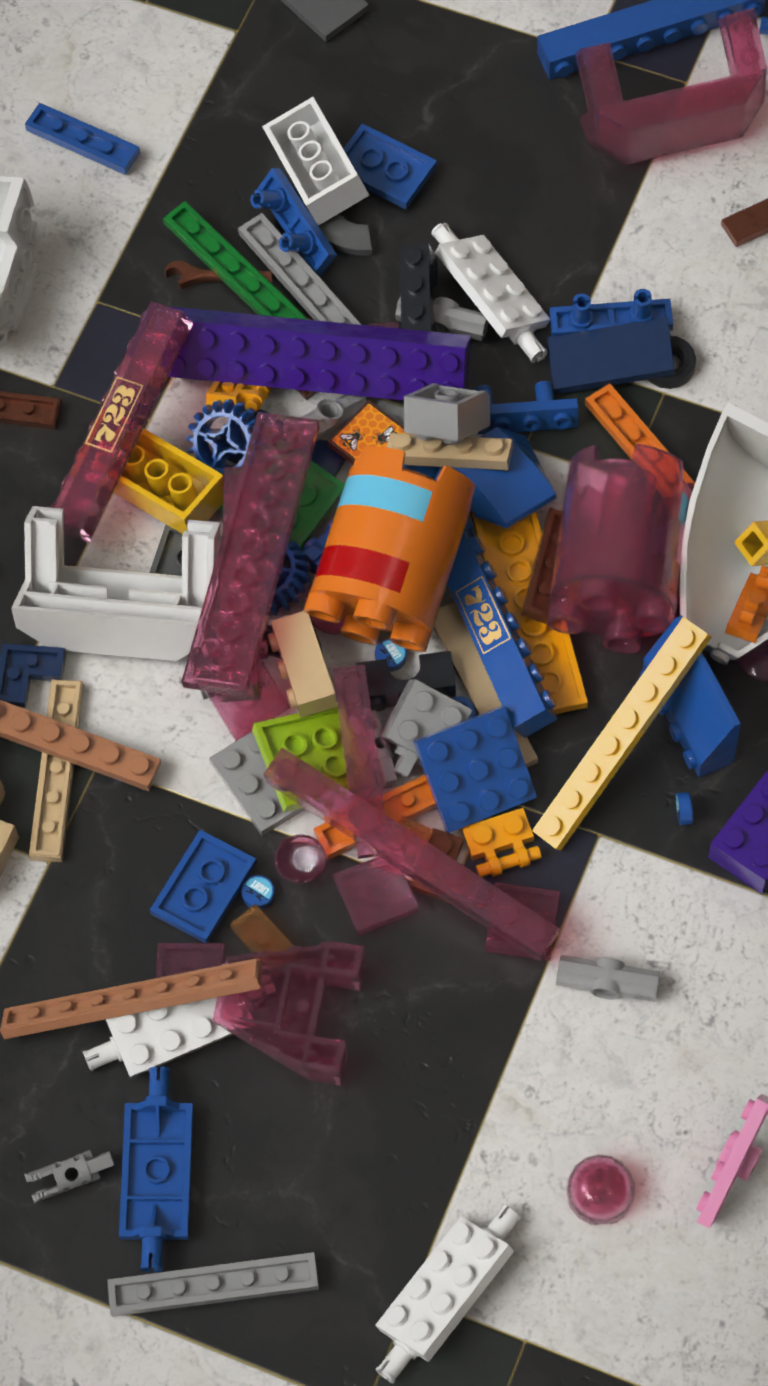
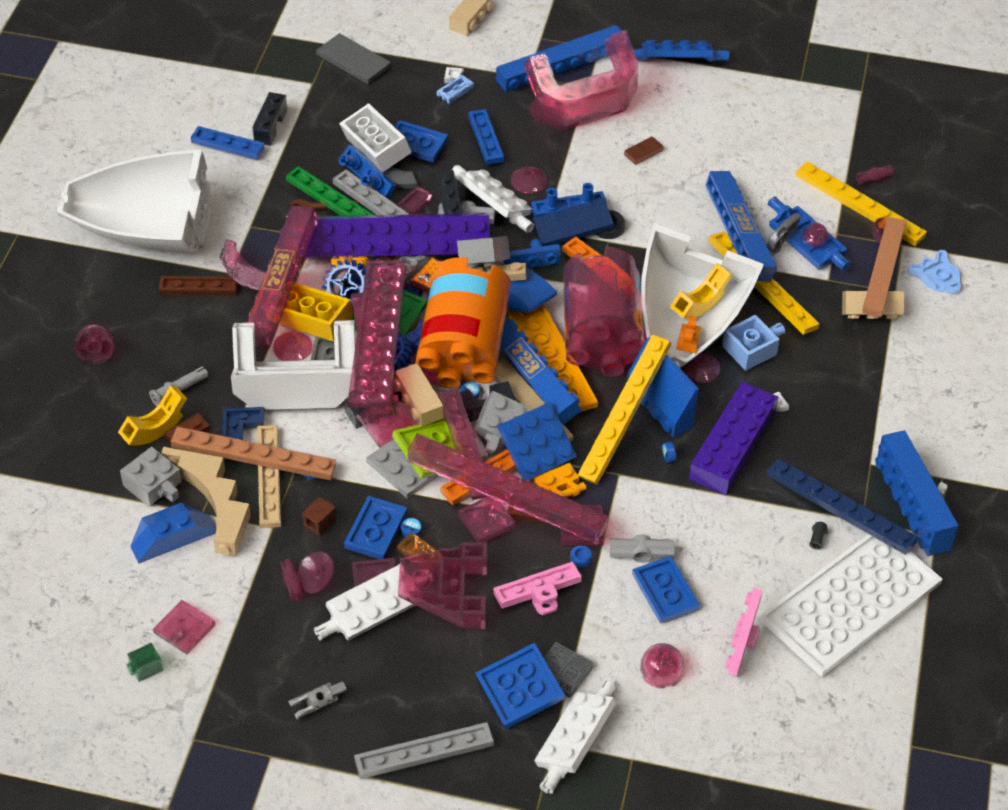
camera: 15 degrees left, 15 degrees down
nougat tile [0,958,262,1039] -> none
blue plate [119,1066,194,1272] -> none
clear pink hair [275,834,327,884] -> none
copper tile [521,507,580,625] -> none
none -> clear pink windscreen [219,239,300,291]
none -> black arch [252,92,287,146]
none -> clear pink dish [273,332,312,361]
none -> clear pink pin [280,559,304,602]
none -> clear pink dish [297,551,334,593]
none -> copper brick [302,497,336,536]
none -> clear pink tile [397,186,432,214]
none -> light blue tile [437,75,474,104]
none -> white tile [444,67,464,83]
none -> blue plate [468,109,504,165]
none -> blue plate [475,643,566,730]
none -> bright pink plate [493,561,581,615]
none -> clear pink dish [511,167,547,194]
none -> dark grey tile [544,642,593,698]
none -> blue tile [570,545,592,567]
none -> blue plate [632,556,700,624]

